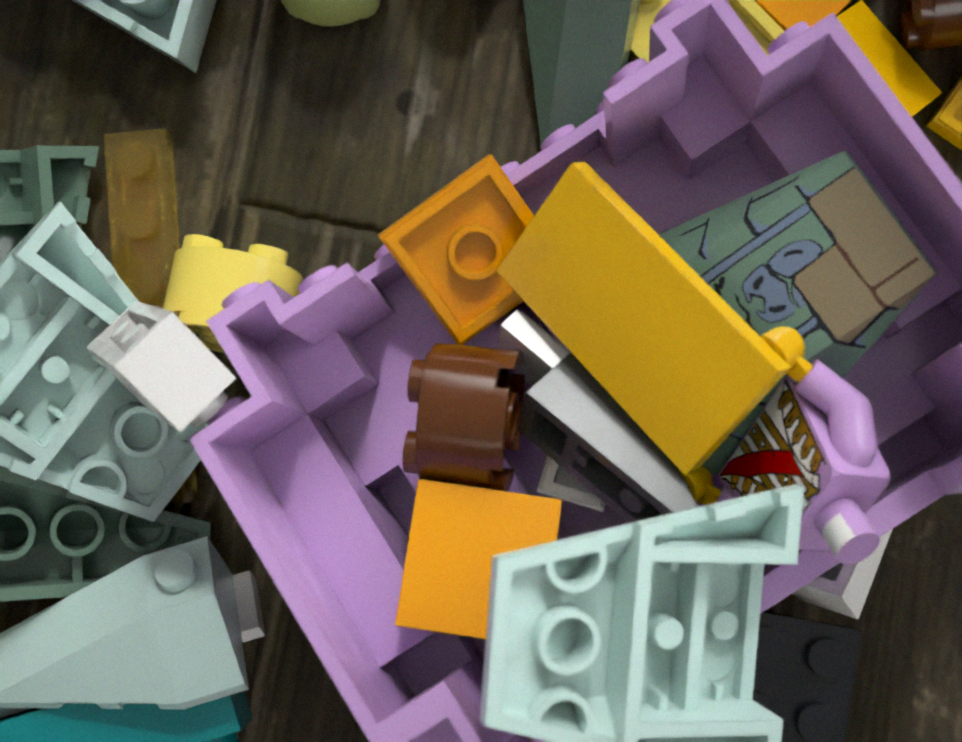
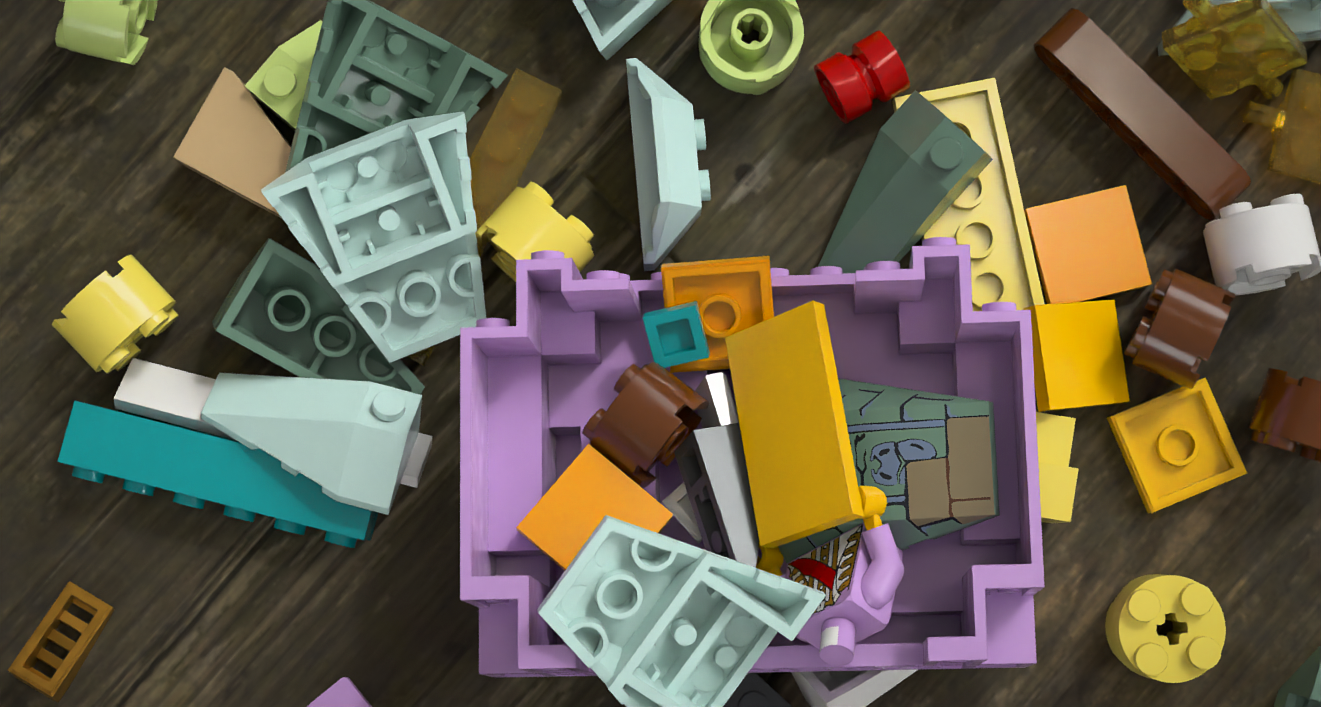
camera: 30 degrees right, 0 degrees up
white brick [86,301,236,432] -> none
none -> light aqua wedge [626,58,711,271]
none -> teal plate [643,301,710,368]

